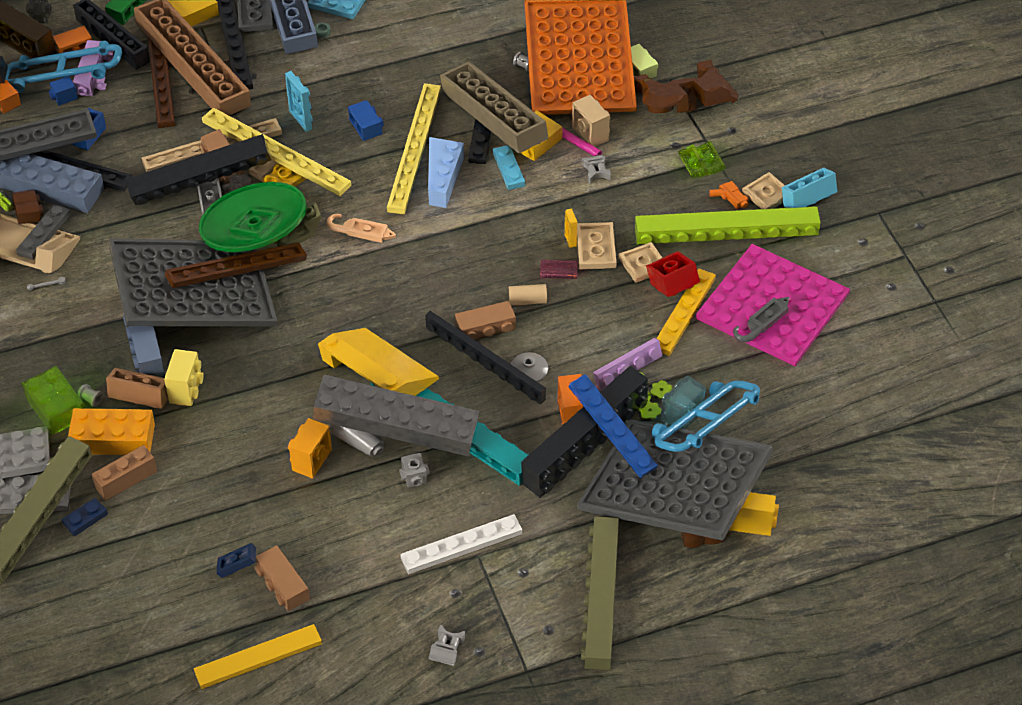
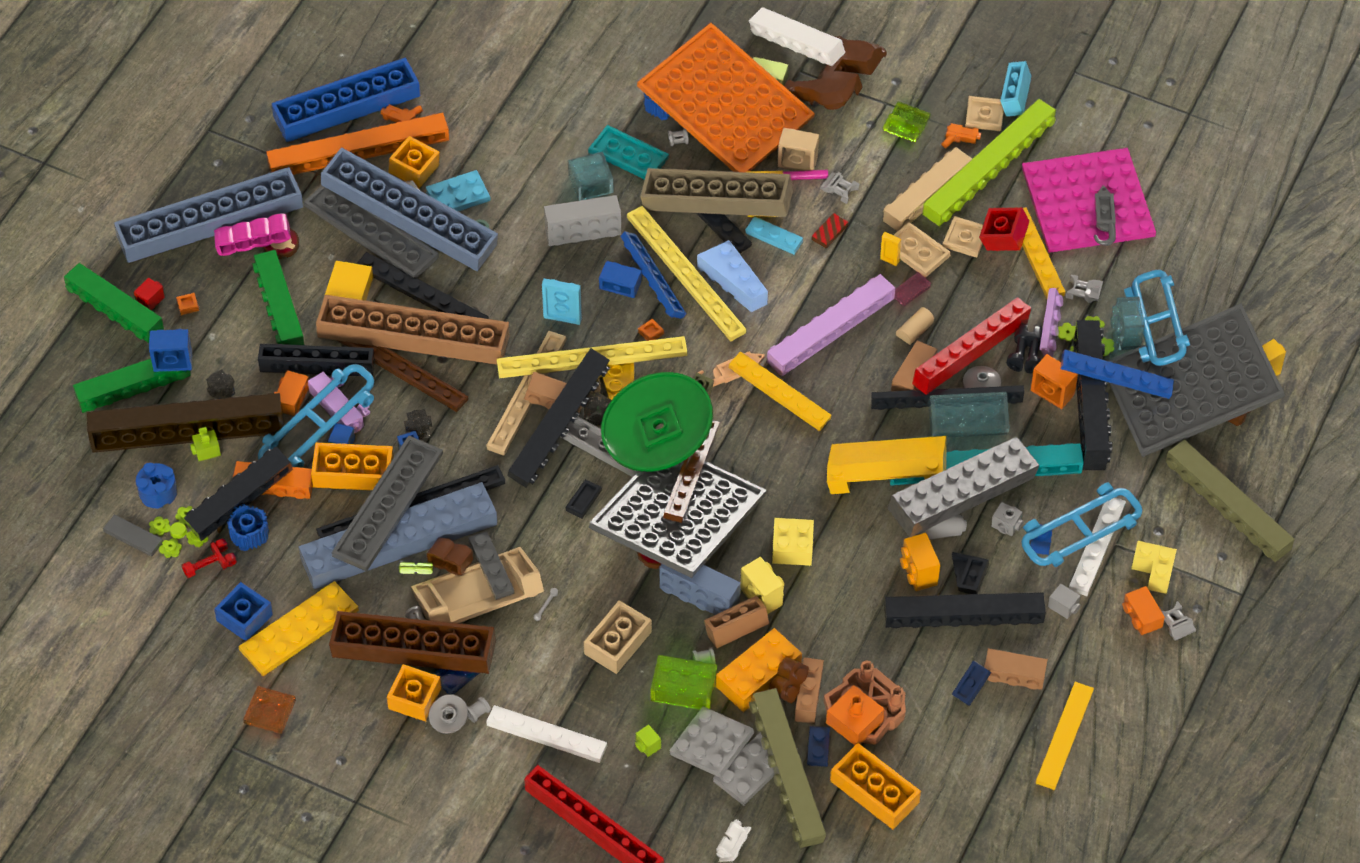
camera: 45 degrees left, 5 degrees up
none -> light orange brick [311,443,394,490]
none -> clear smoke brick [404,409,433,440]
none -> light grey brick [544,195,621,246]
none -> black tile [566,479,602,519]
none -> clear light blue brick [568,152,614,201]
none -> tan brick [584,600,652,674]
none -> teal tile [588,125,669,180]
none -> blue plate [620,231,686,319]
none -> orange tile [638,319,664,341]
none -> yellow plate [728,351,831,431]
none -> white brick [749,7,845,66]
none -> lavender brick [767,274,895,377]
none -> reddish brown brick [769,657,809,703]
none -> light yellow brick [772,518,814,566]
none -> tile [812,213,848,249]
none -> nougat brick [824,661,906,745]
none -> orange brick [826,685,885,745]
none -> light orange brick [830,743,921,830]
none -> tan brick [883,147,972,231]
none -> black brick [884,592,1046,629]
none -> red brick [912,297,1031,395]
none -> clear light blue brick [928,392,1010,438]
none -> black wing [952,552,989,594]
none -> black piece [1006,323,1042,374]
none -> dark azure bar [1021,482,1142,567]
none -> blue brick [1030,524,1052,555]
none -> light grey brick [1048,583,1081,619]
none -> light grey piece [1066,275,1103,303]
none -> orange brick [1122,586,1165,636]
none -> light yellow brick [1132,541,1177,594]

